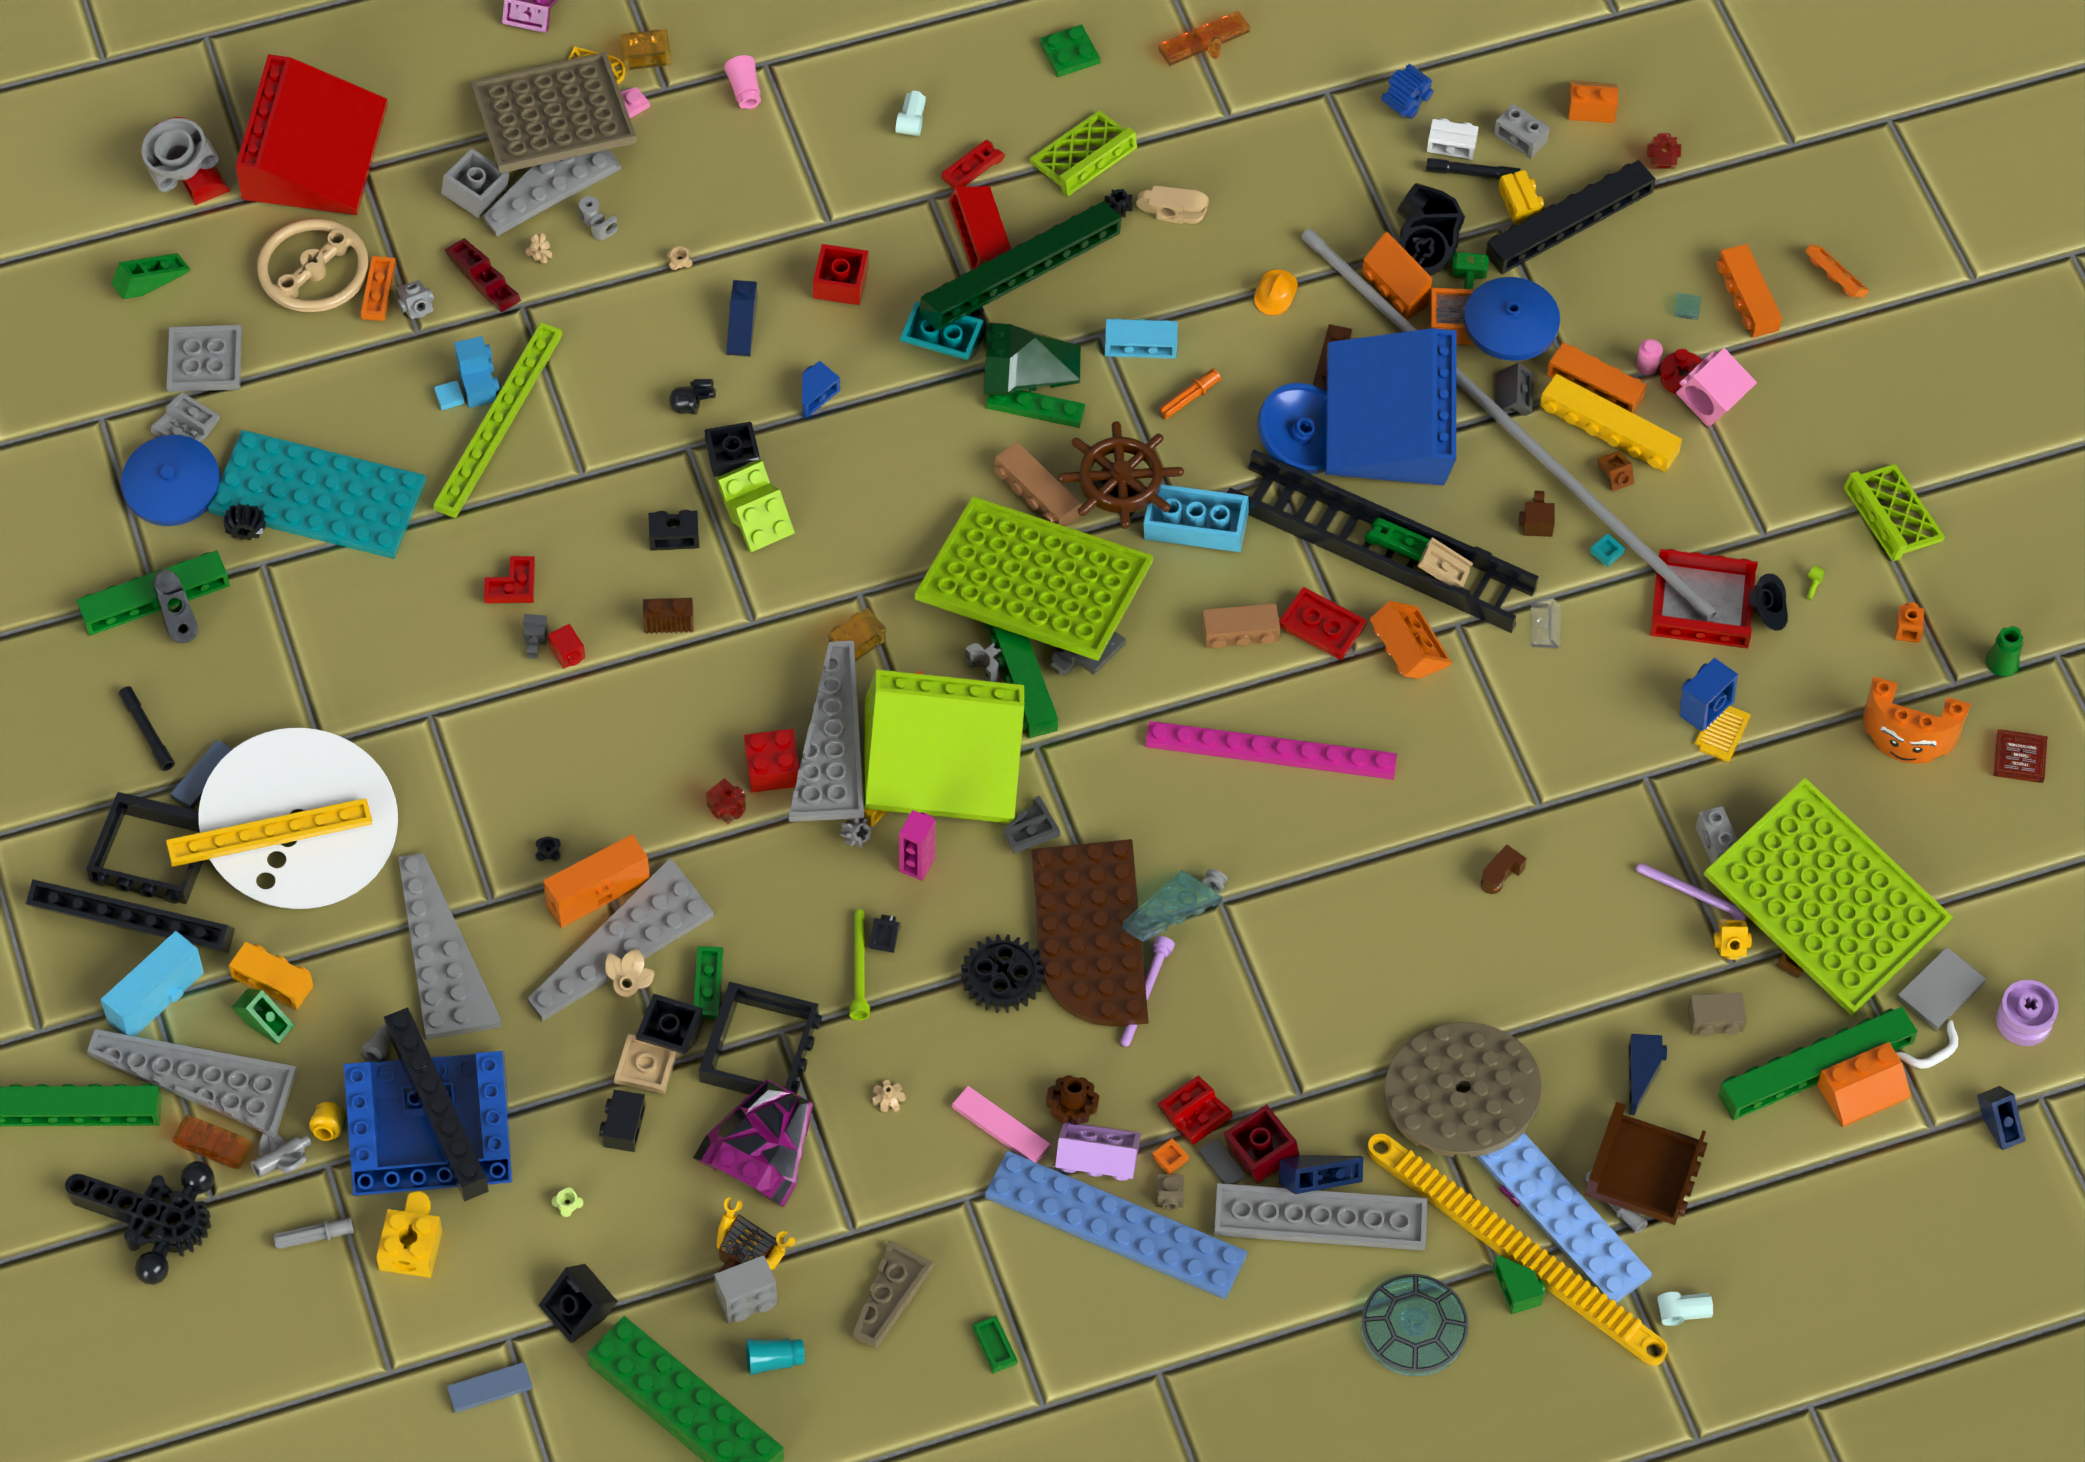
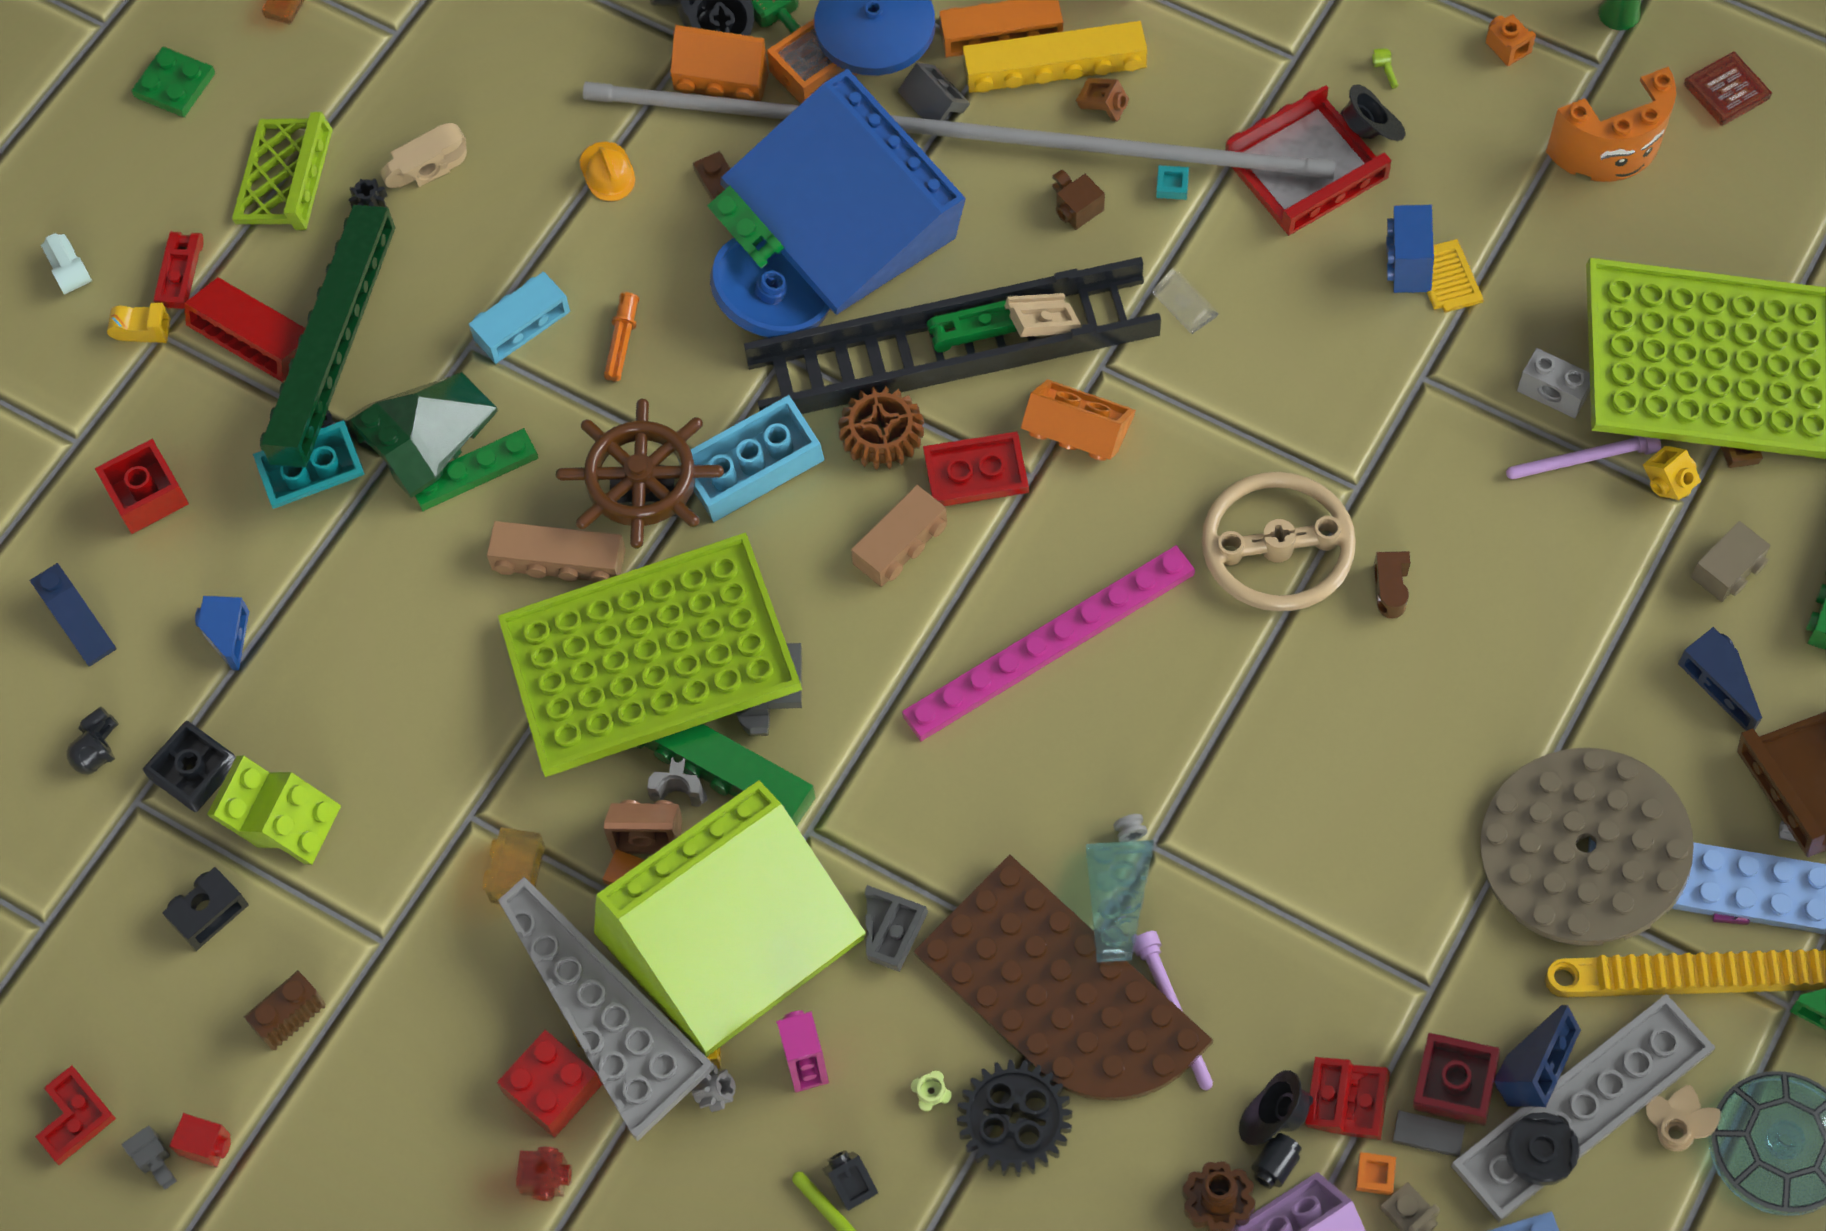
camera: 35 degrees left, 5 degrees up
none -> yellow leg [107,303,171,343]
none -> nougat slope [604,800,682,854]
none -> green plate [707,186,785,269]
none -> dark orange gear [838,386,924,470]
none -> yellowish green plate [911,1071,952,1111]
none -> tan piece [1202,472,1356,611]
none -> black piece [1239,1070,1313,1146]
none -> black brick [1251,1133,1302,1189]
none -> black tile [1505,1112,1580,1186]
none -> tan plate [1646,1085,1721,1151]

